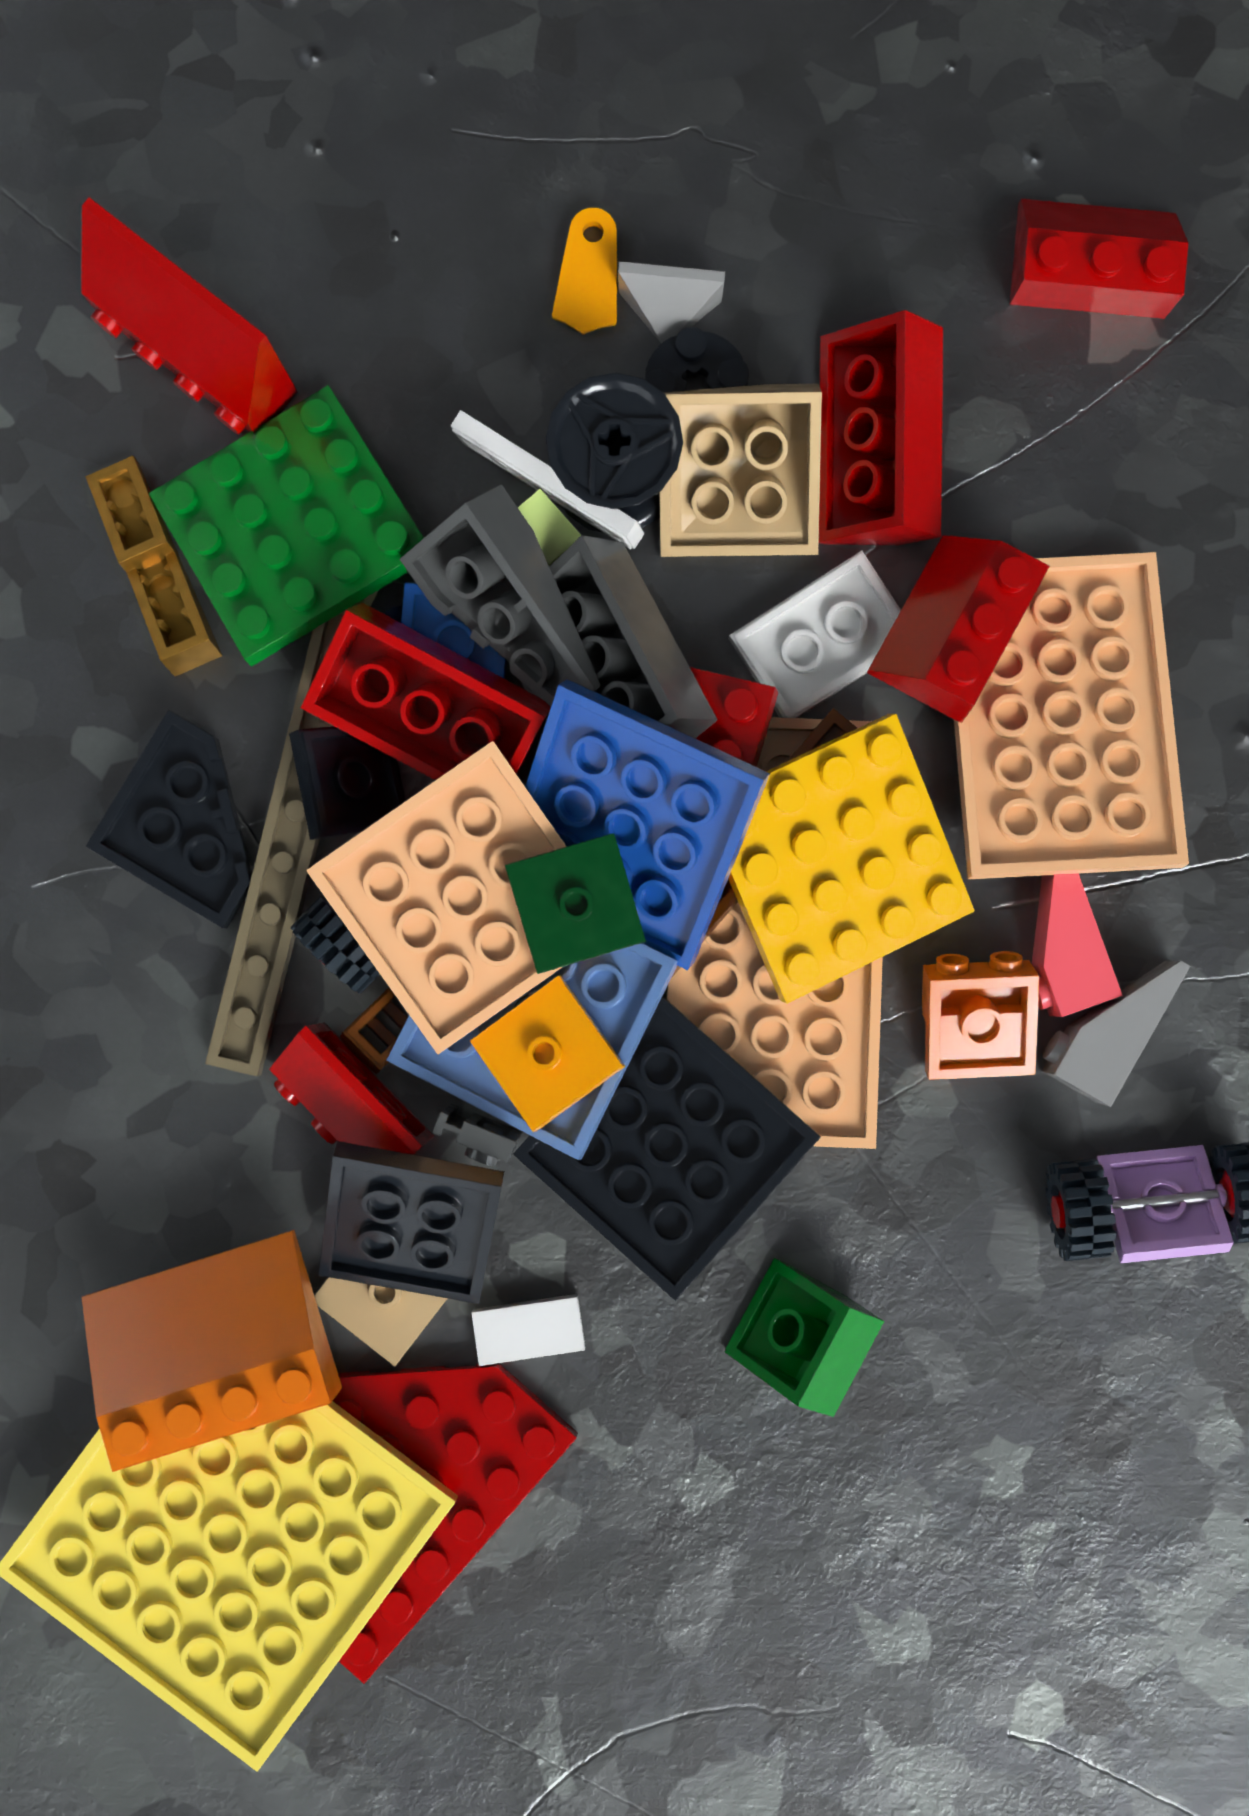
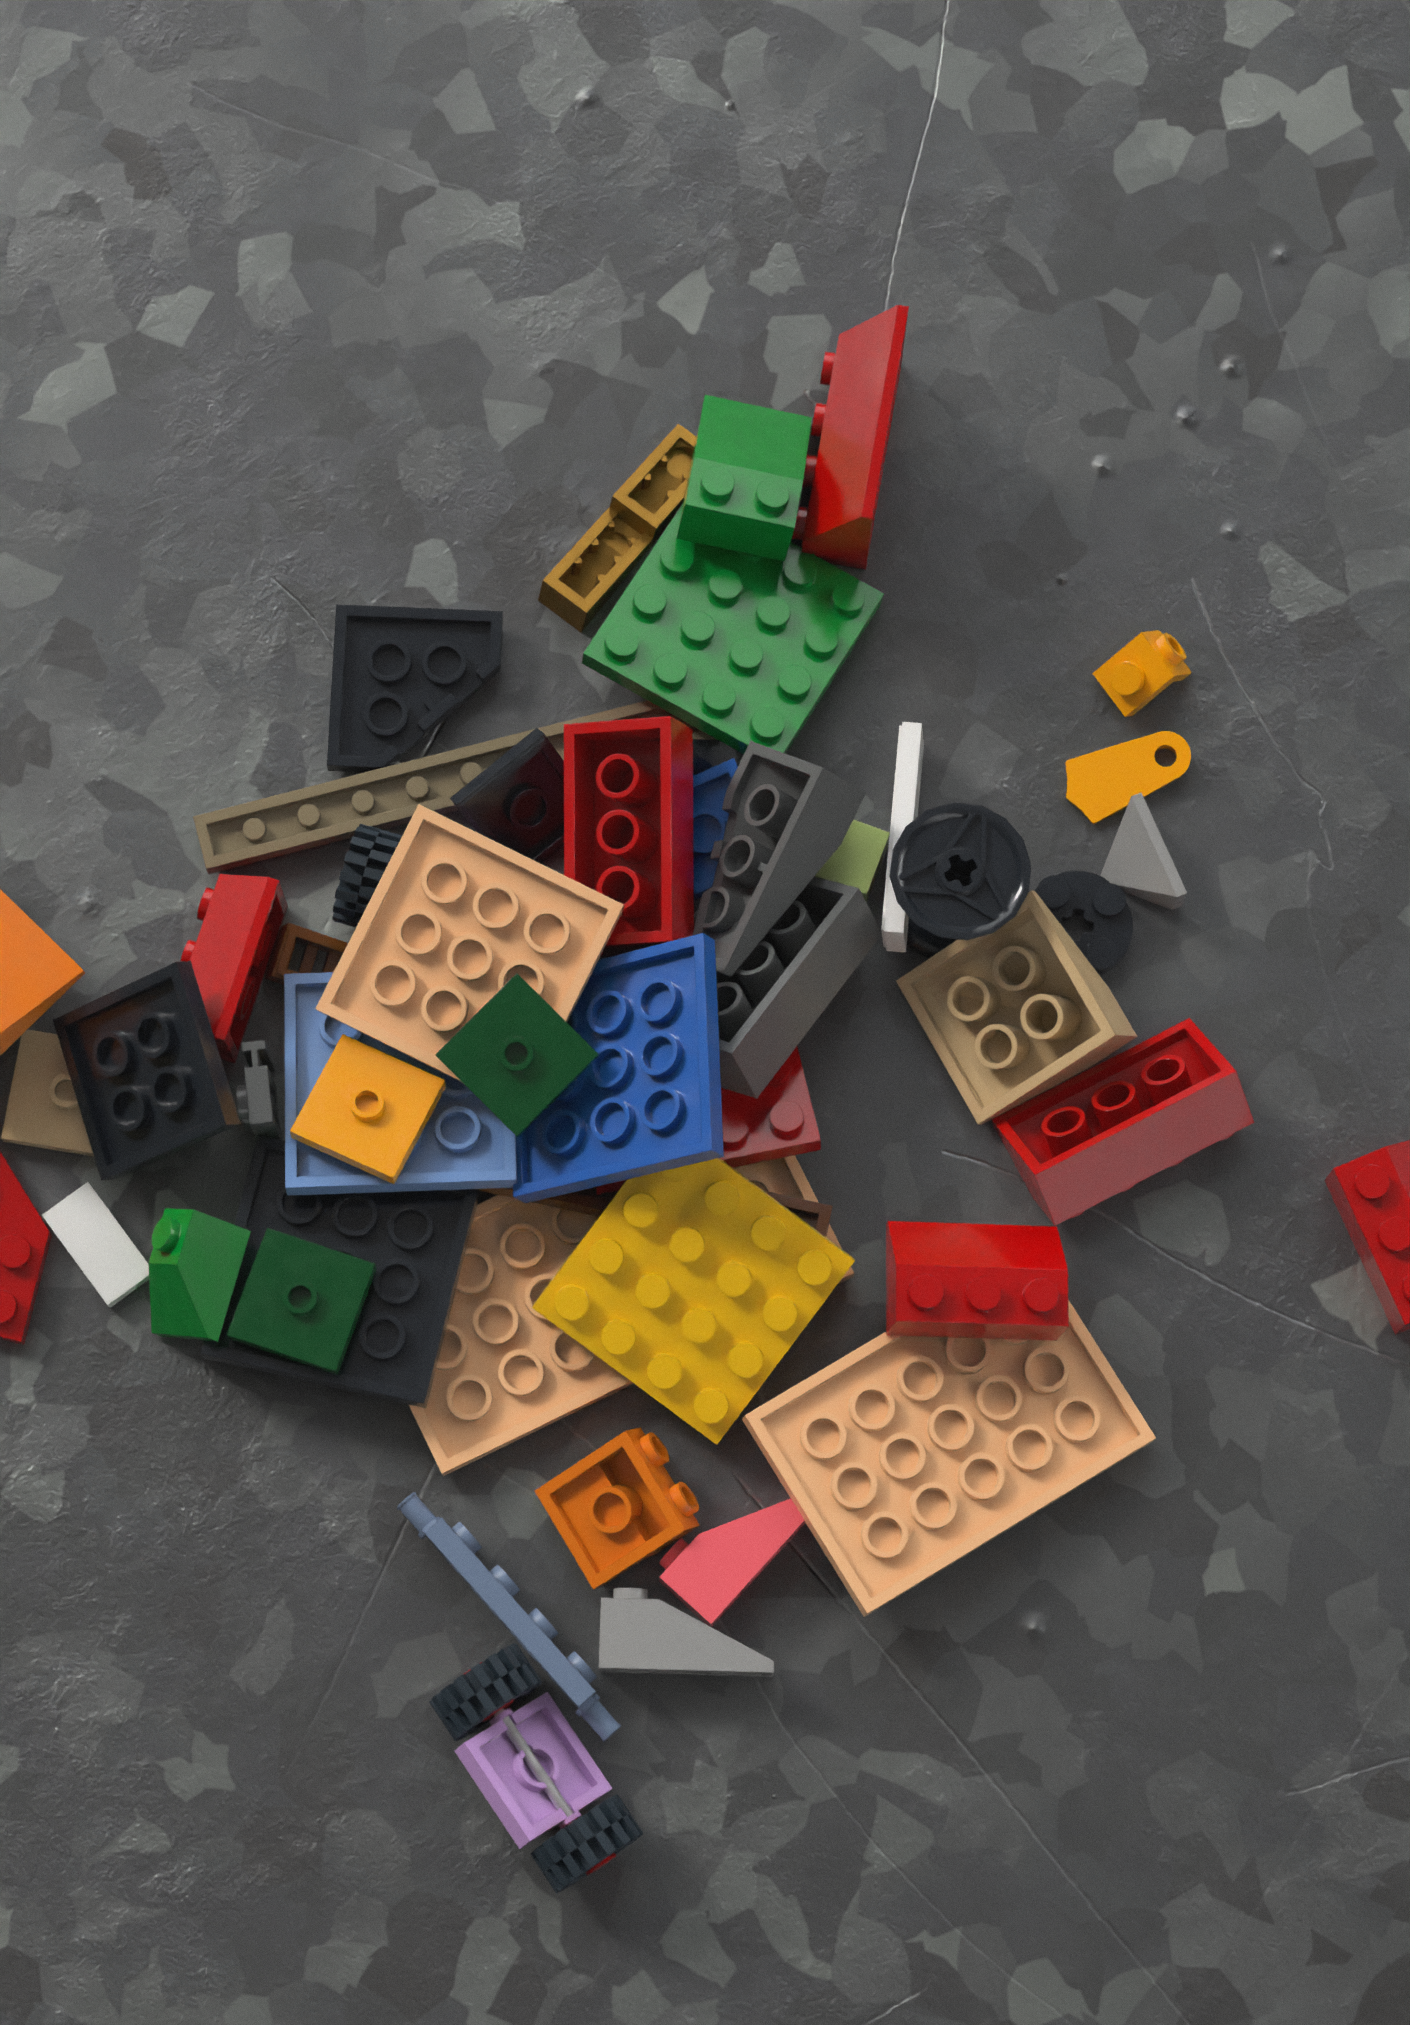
camera: 60 degrees right, 10 degrees down
green slope [724,1258,884,1417] -> none
white tile [728,550,901,718] -> none
none -> green slope [148,1208,251,1341]
none -> dark green plate [227,1228,377,1375]
none -> sand blue plate [397,1492,622,1742]
none -> green slope [676,395,812,561]
none -> light orange bracket [1092,630,1191,717]

